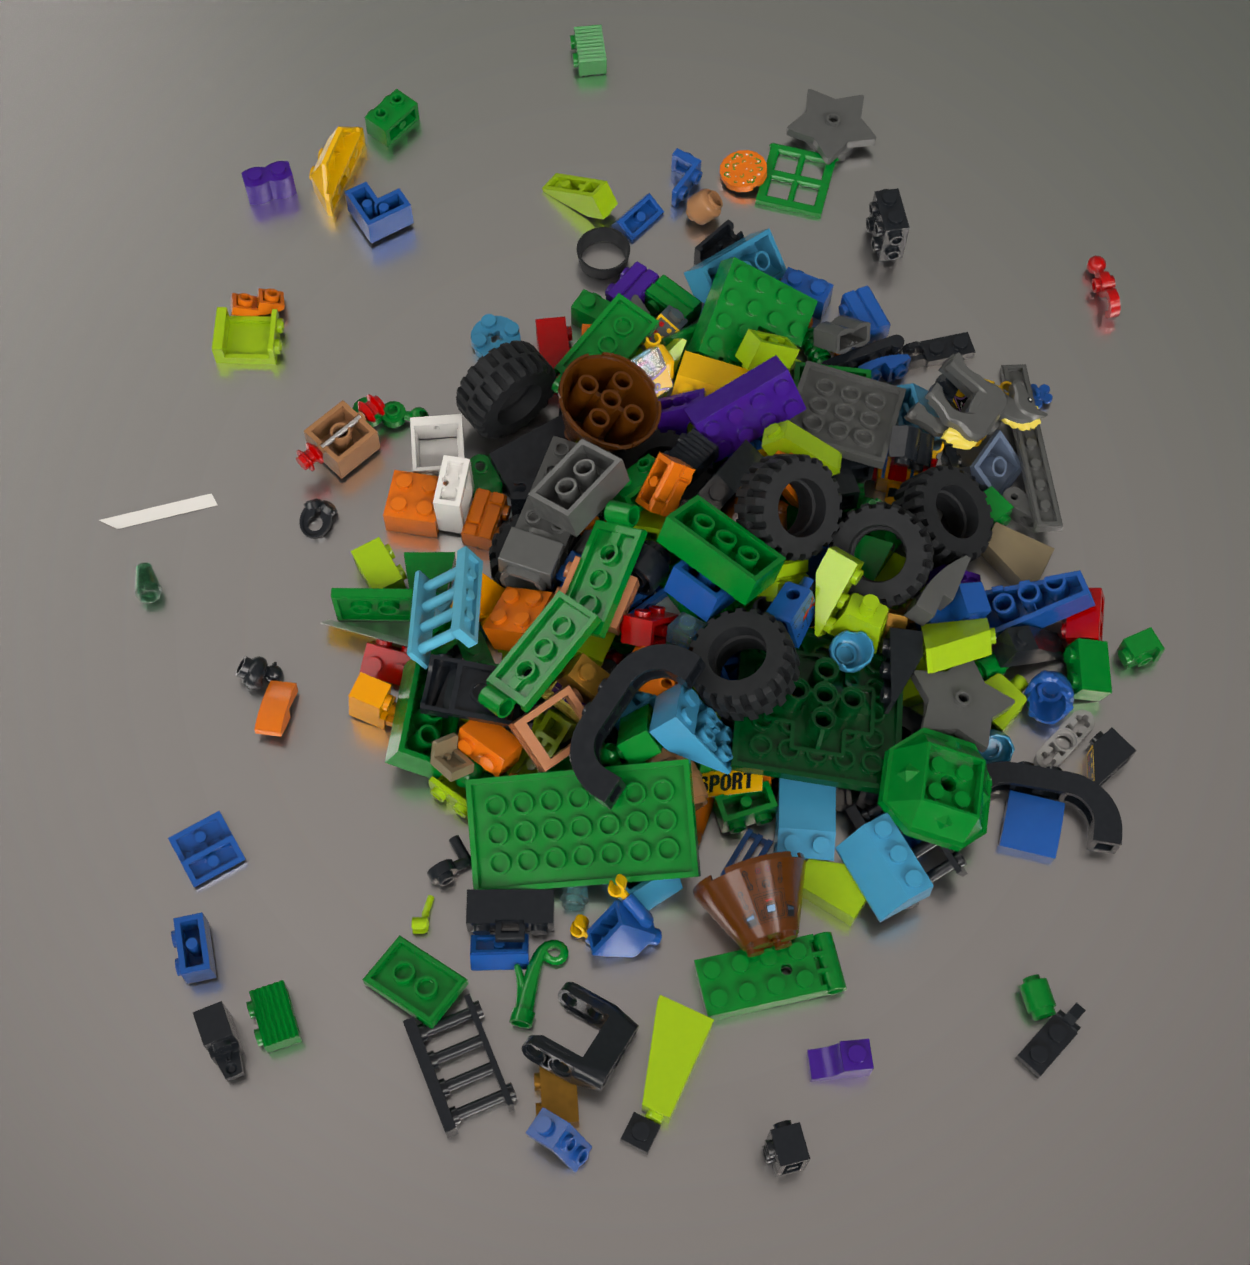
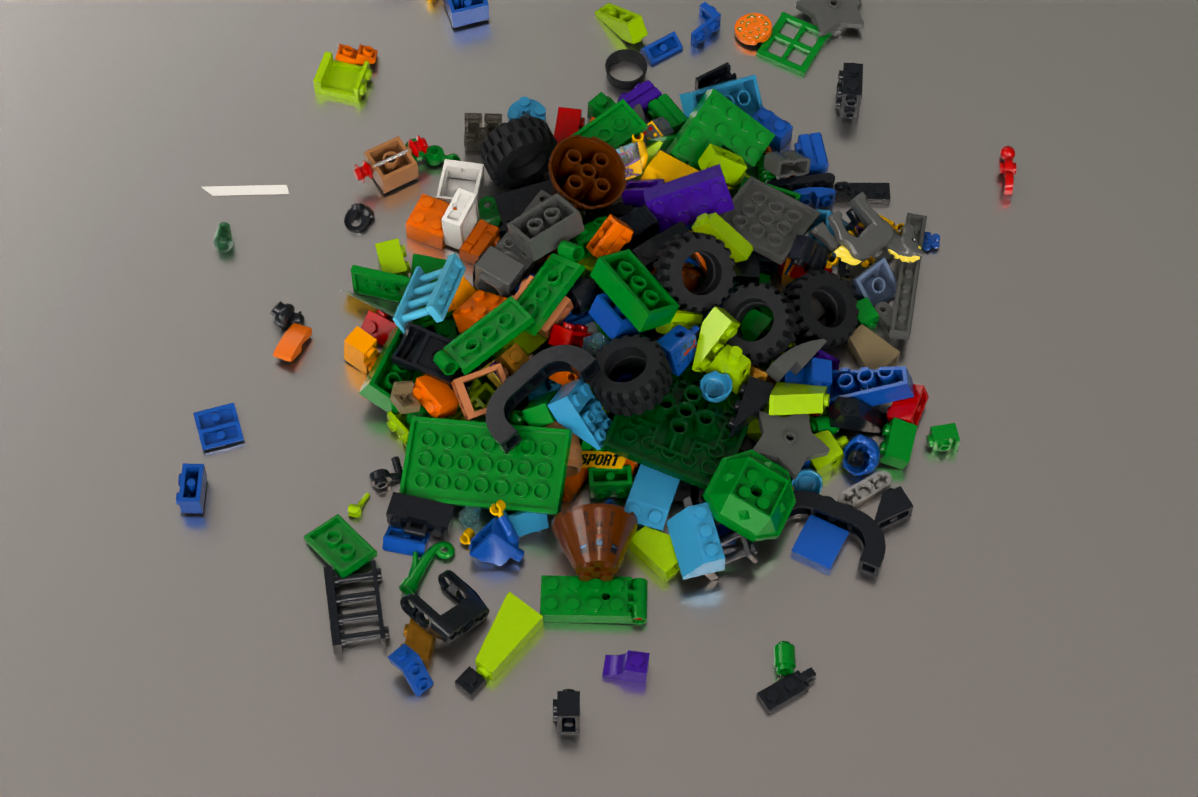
camera: 15 degrees right, 5 degrees down
black hinge [193,1001,245,1081] -> none
green brick [246,980,302,1053] -> none
medium nougat head [686,188,723,225] -> none
none -> clear smoke hips [464,113,503,151]
none -> black hinge [848,449,865,467]

